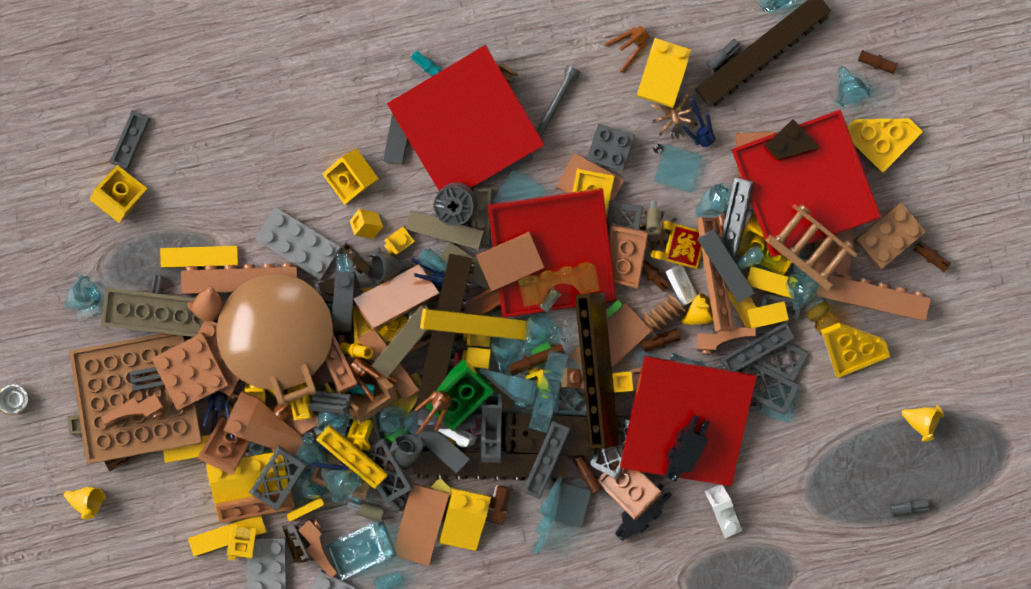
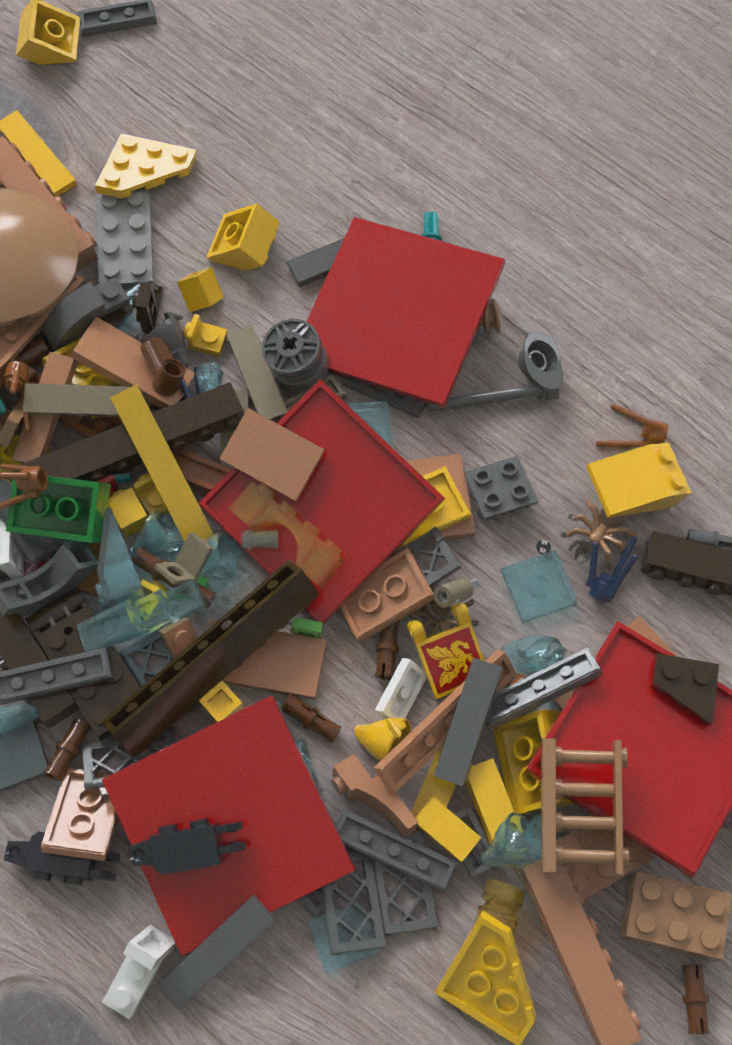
camera: 50 degrees right, 20 degrees down
yellow pin [340,342,373,359] -> none
medium nougat piece [643,294,686,335] -> none
clear light blue cone [736,245,766,270] -> none
none -> plate [95,134,196,199]
none -> reddish brown piece [140,337,186,396]
none -> dark tan bracket [154,532,213,585]
none -> dark grey tile [157,894,276,1010]
none -> dark grey piece [518,331,563,390]

